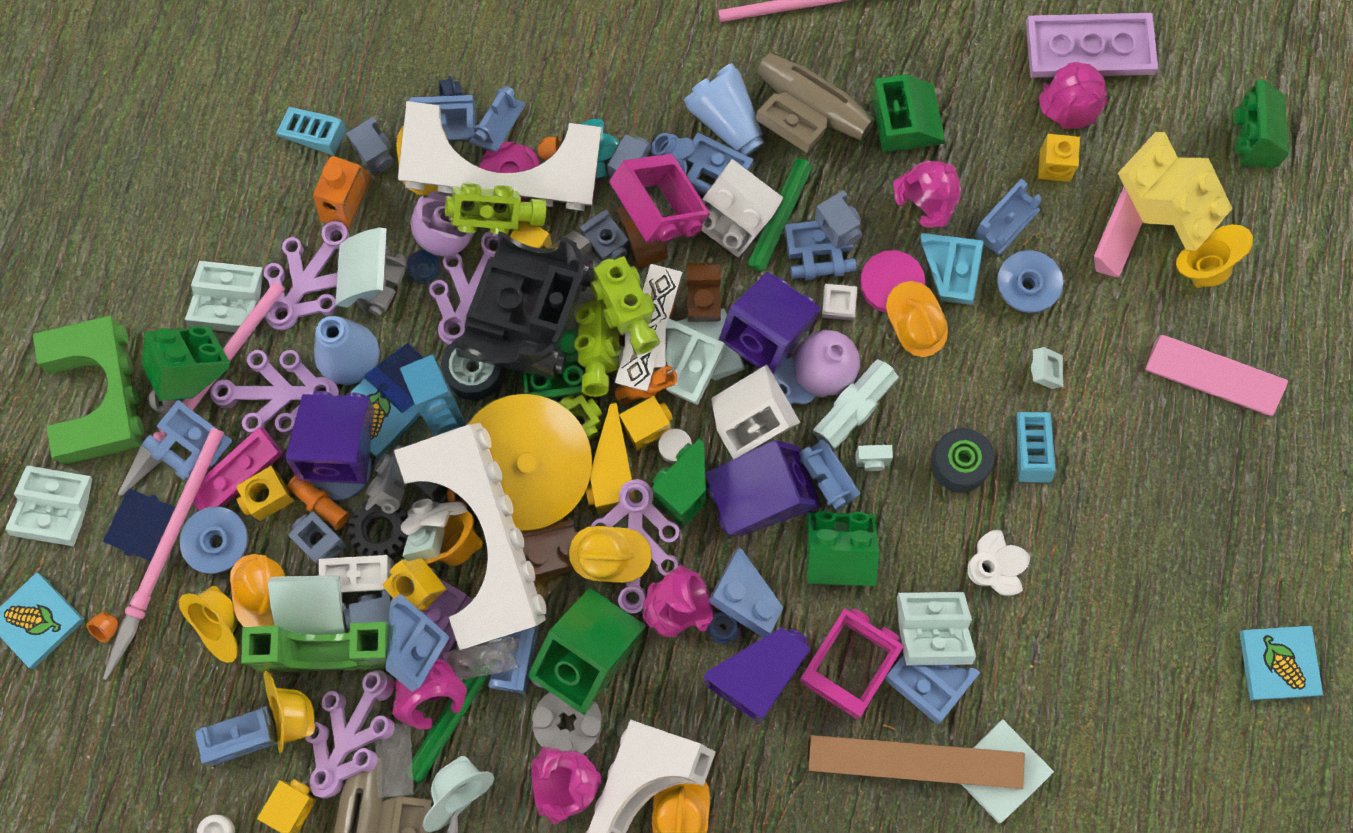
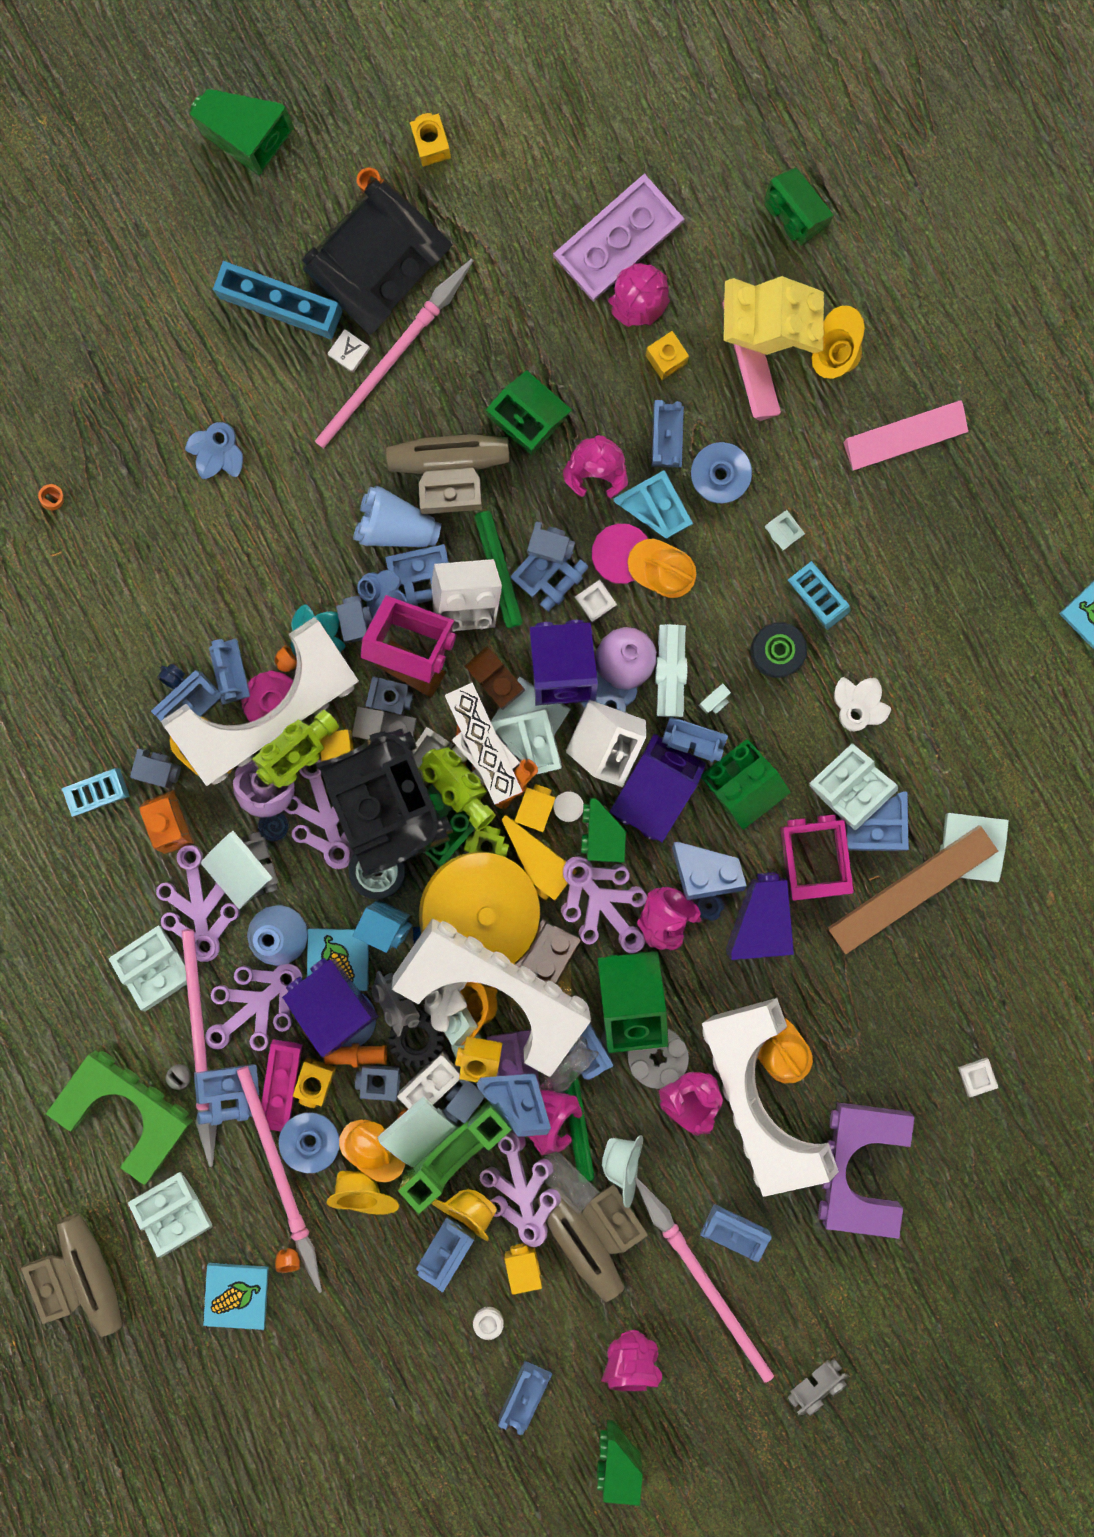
camera: 40 degrees left, 15 degrees up
clear blue piece [102,489,175,561] -> none
green slope [142,326,230,401] -> none
clear blue piece [365,343,423,413] -> none
yellow piece [569,526,652,583] -> none
lime brick [590,256,660,355] -> none

